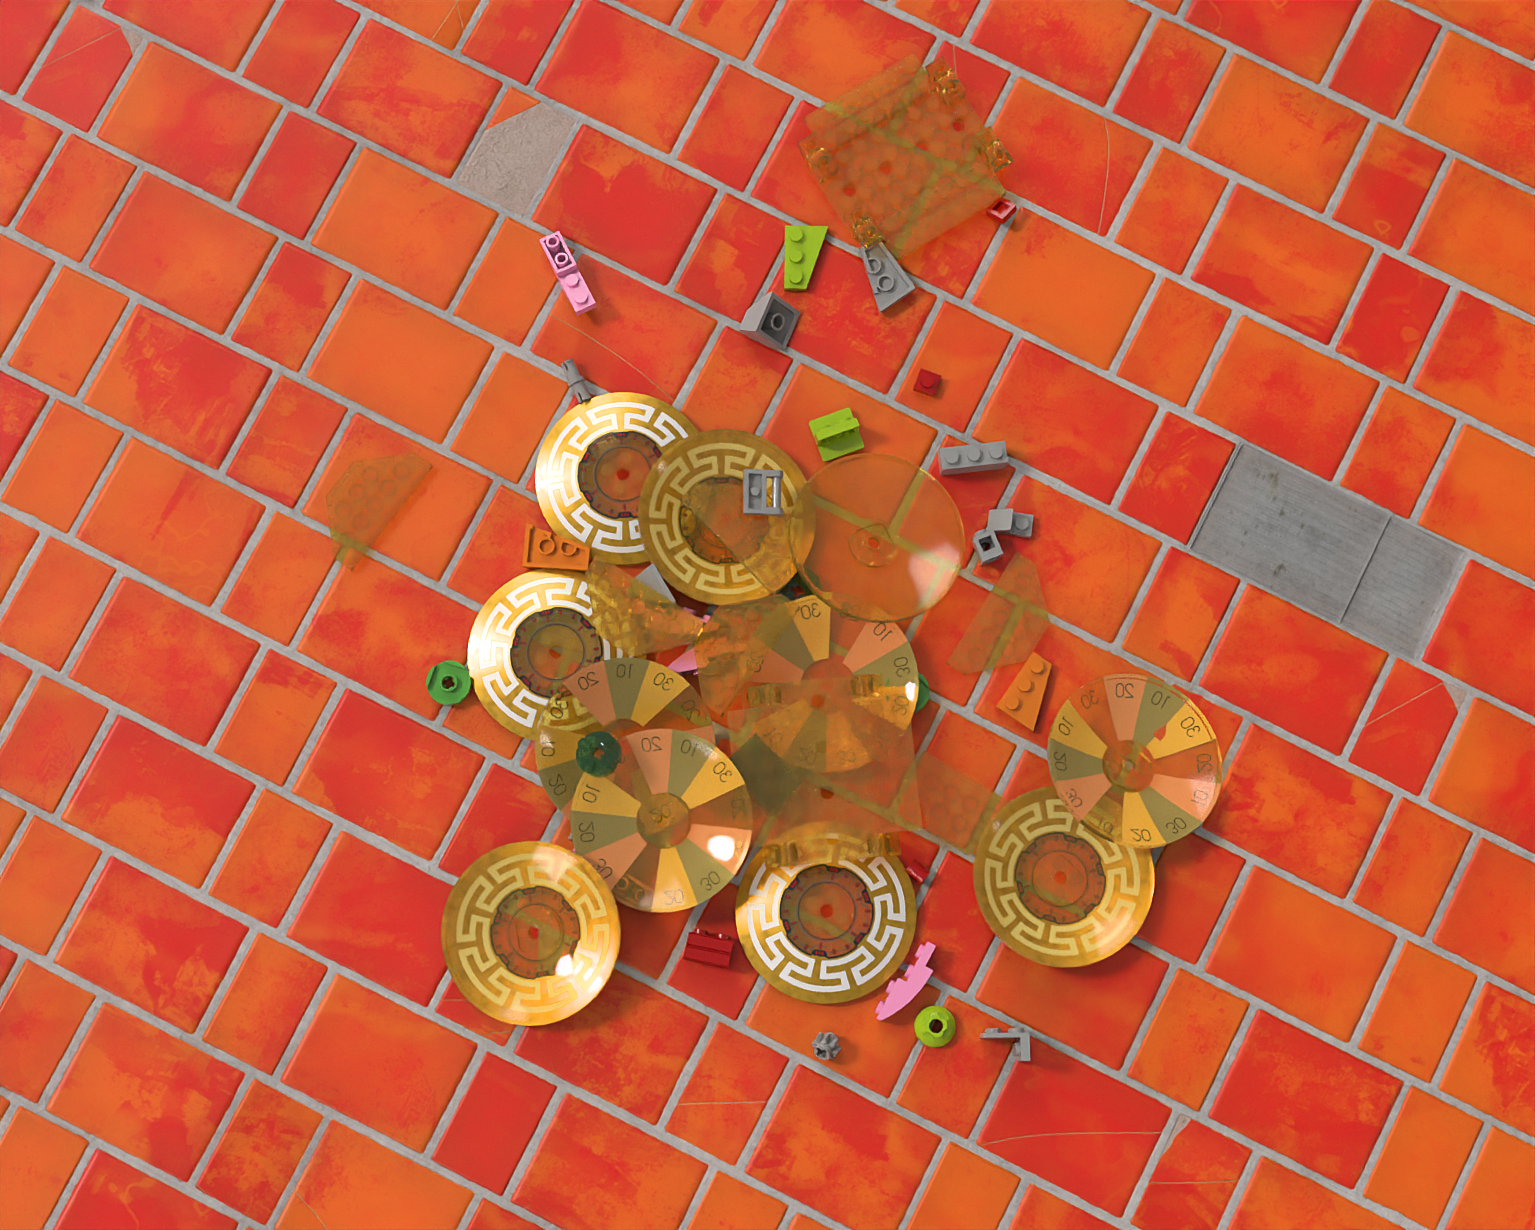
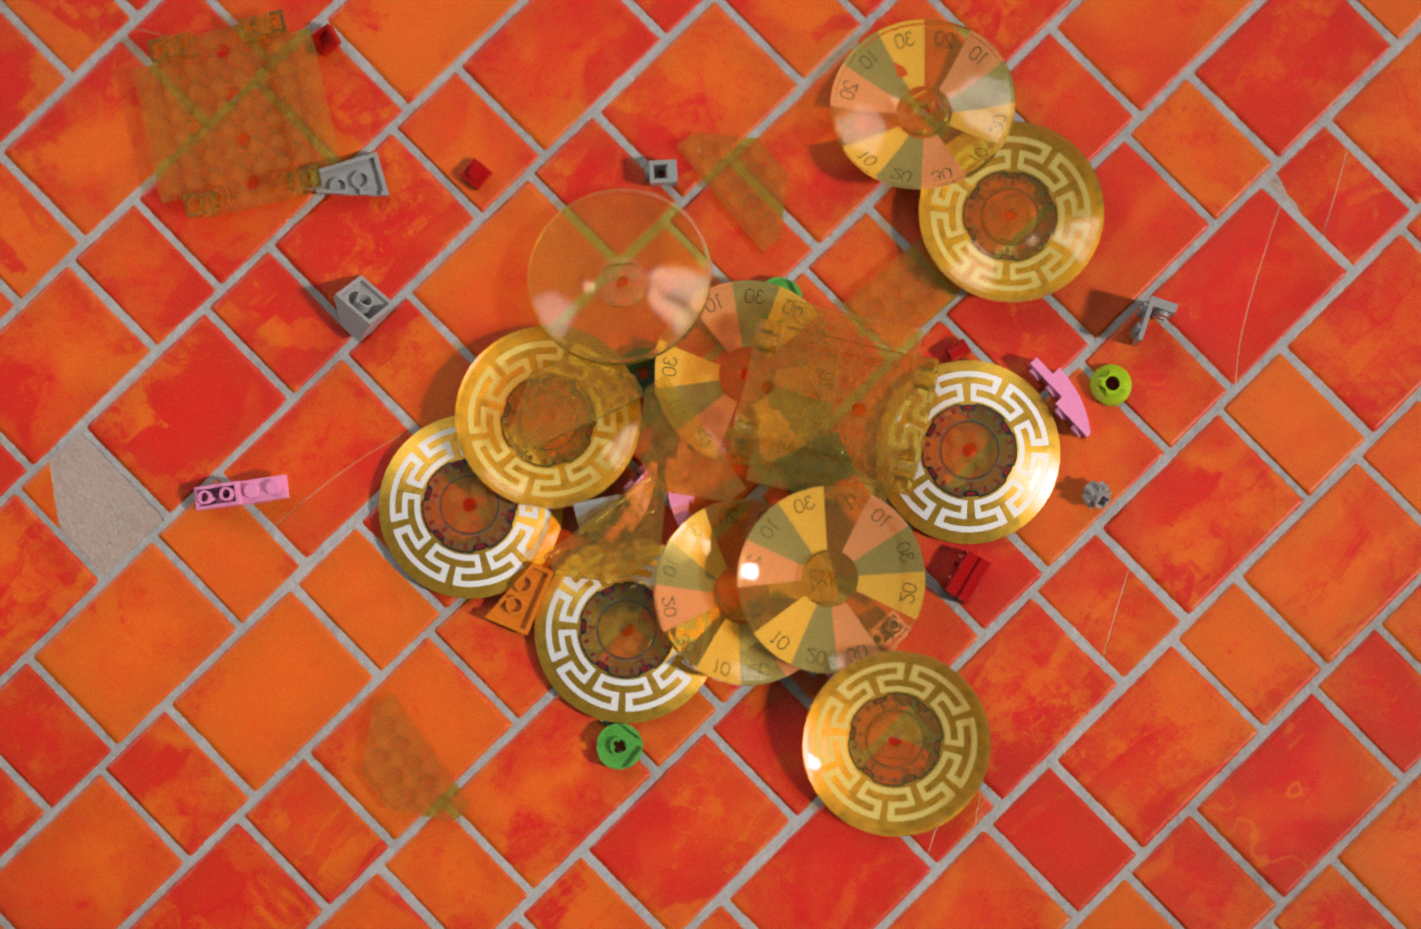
camera: 65 degrees left, 5 degrees up
light grey pin [560,359,592,404] -> none
clear green plate [576,731,622,778] -> none
light grey plate [743,469,783,517] -> none
lime wing [784,225,828,291] -> none
lime bracket [809,408,864,462] -> none
light grey brick [937,441,1008,476] -> none
light grey slope [987,508,1034,538] -> none
orange wing [996,652,1052,732] -> none

